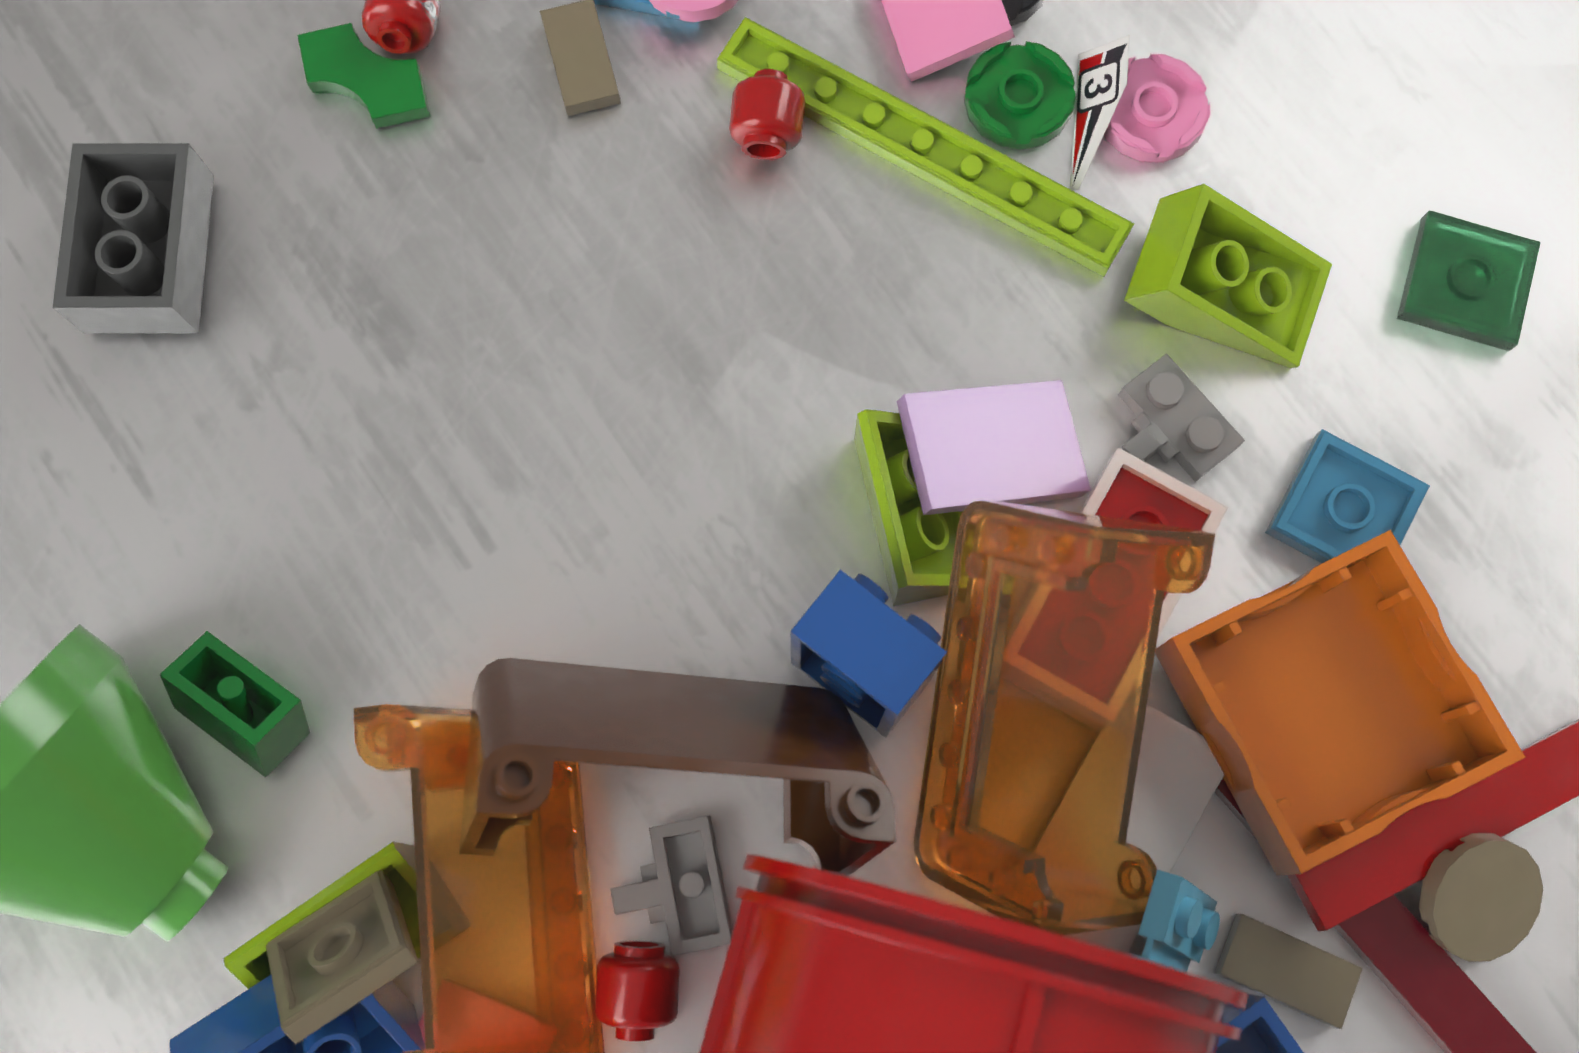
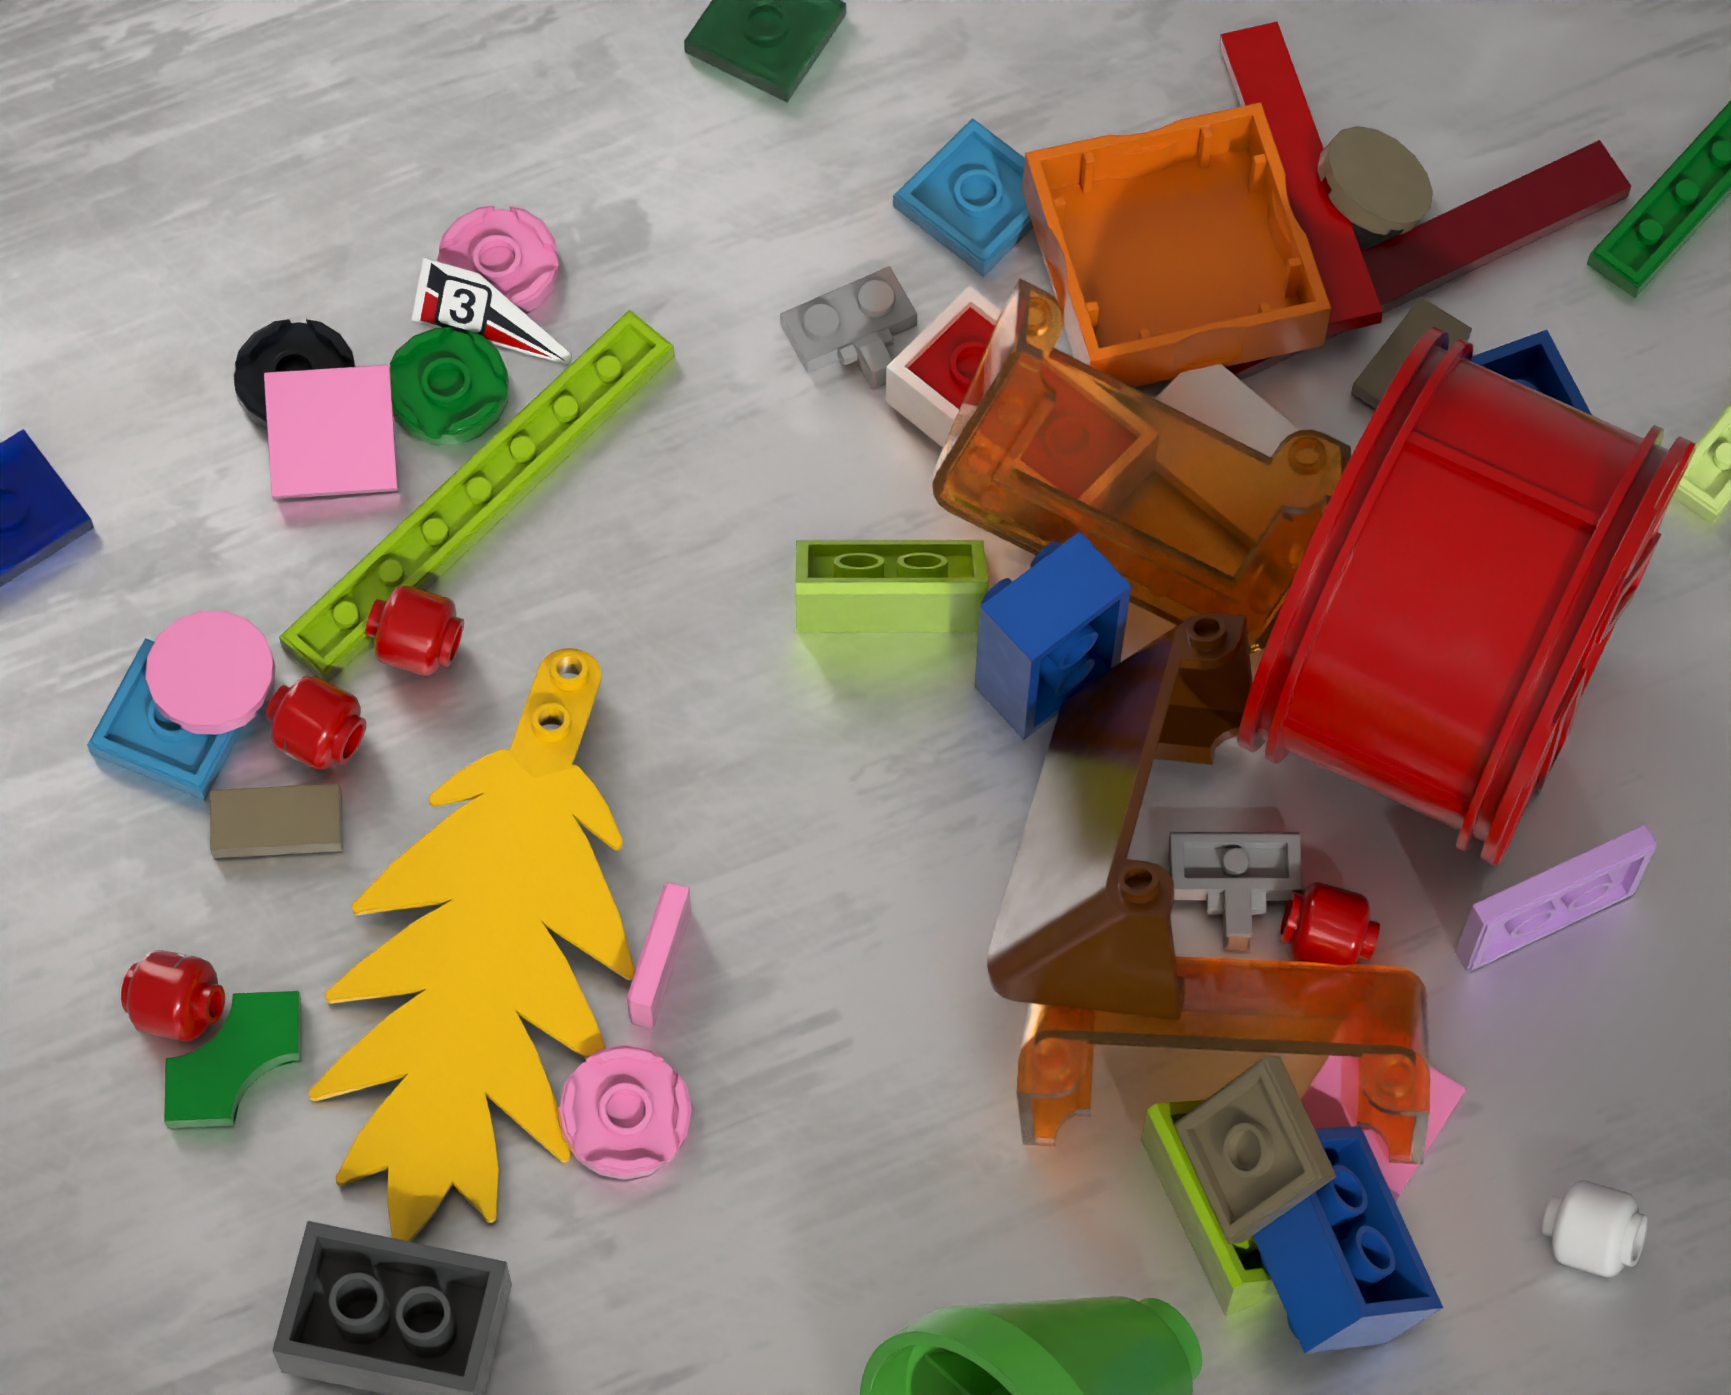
camera: 80 degrees left, 10 degrees down
green brick [159,631,310,778] -> none
lavender tile [897,380,1091,515] -> none
lime slope [1124,184,1332,368] -> none
medium azure plate [1132,869,1220,972] -> none
none -> red head [266,676,367,770]
none -> yellow plant [309,648,635,1242]
none -> bright pink tile [558,1045,692,1180]
none -> bright pink tile [627,882,691,1029]

